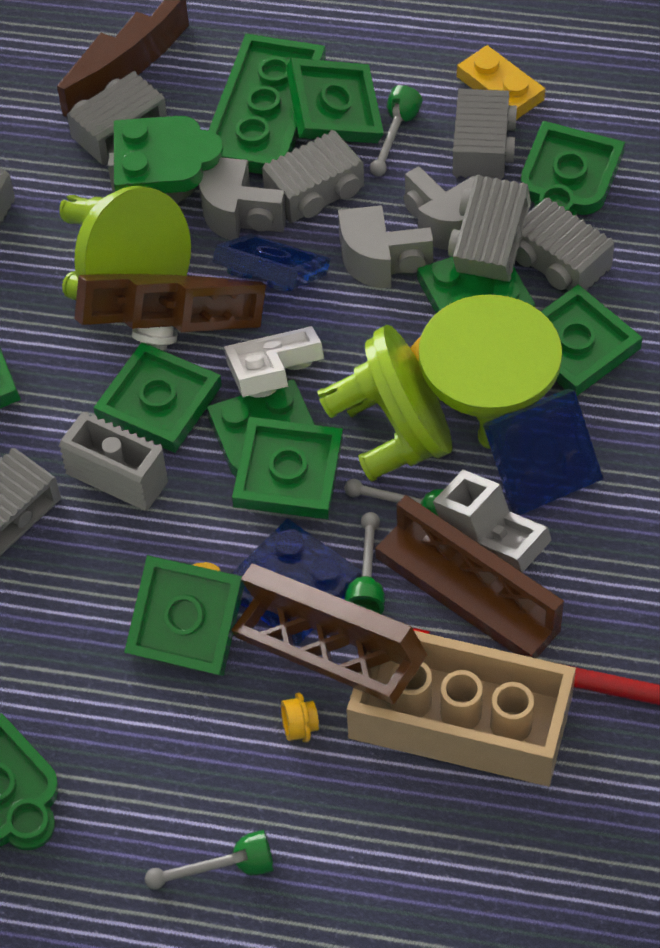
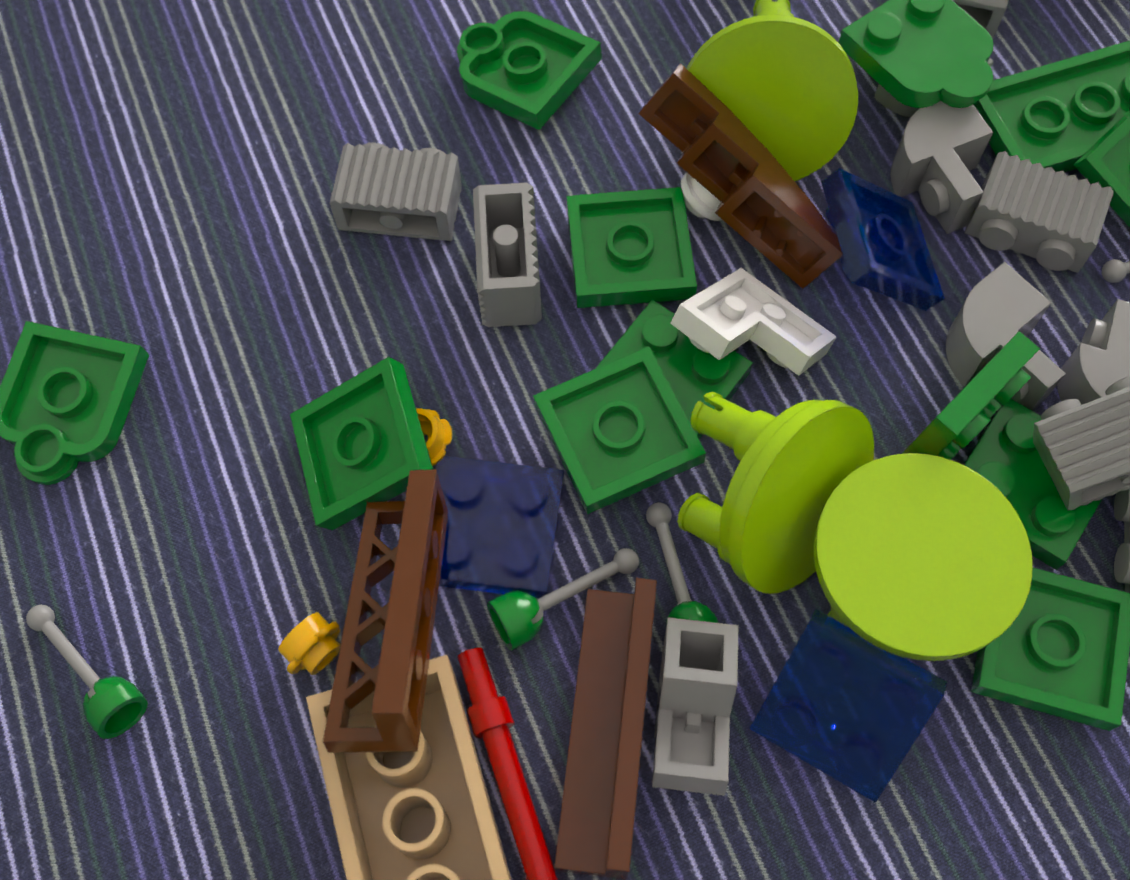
camera: 55 degrees right, 10 degrees up
none -> green plate [902,331,1040,460]

